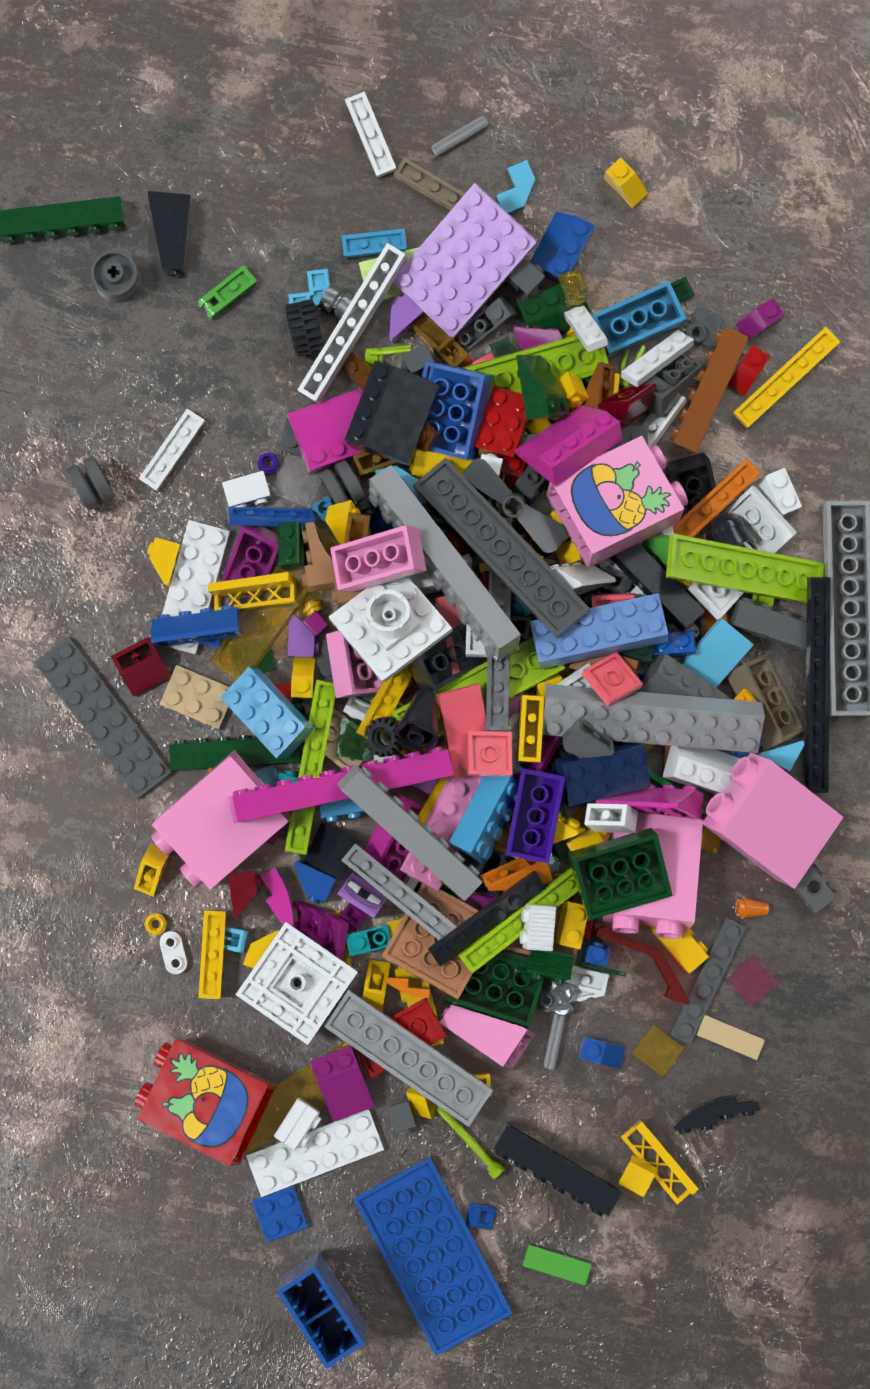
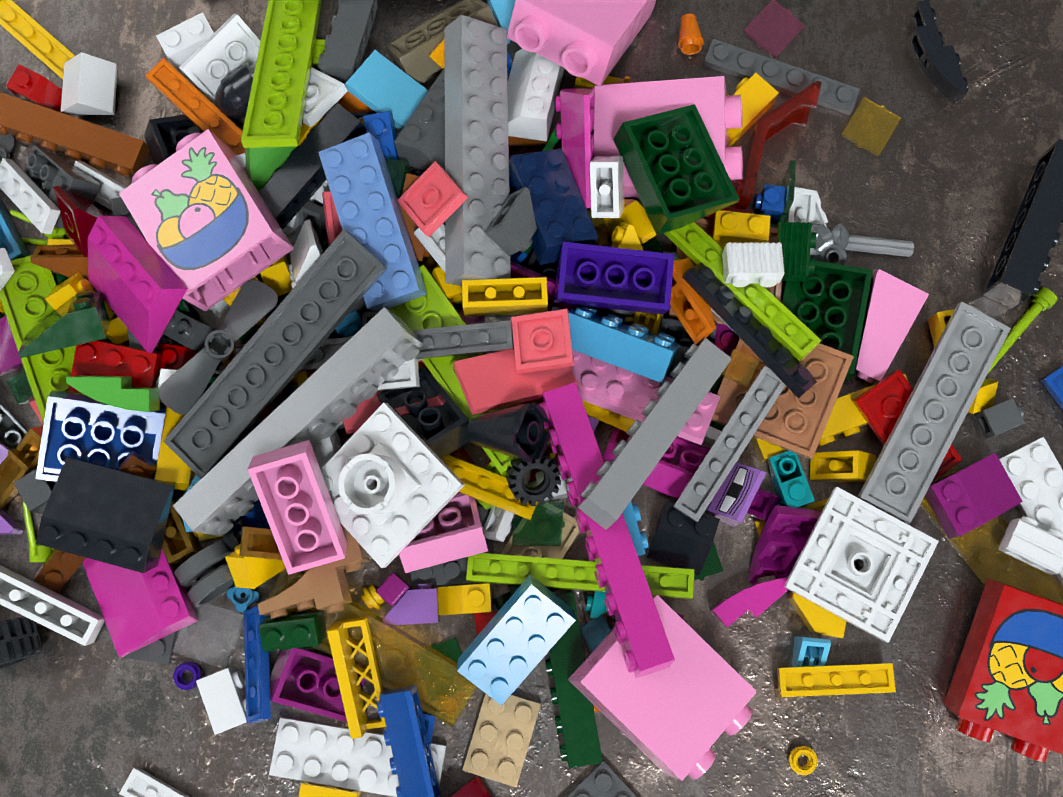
camera: 90 degrees left, 5 degrees down
yellow slope [134,843,170,897] -> none
white plate [160,931,188,974] -> none
dark red slope [228,871,262,918] -> none
blue slope [294,860,336,904] -> none
orange slope [386,977,430,998] -> none
blue slope [578,1036,626,1068] -> none
yellow piece [618,1155,658,1197] -> none
yellow fence [620,1120,699,1205] -> none
tan tile [696,1015,765,1060] -> none
none -> white slope [61,52,118,115]
none -> bright green slope [66,376,160,412]
none -> clear yellow plate [722,349,760,387]

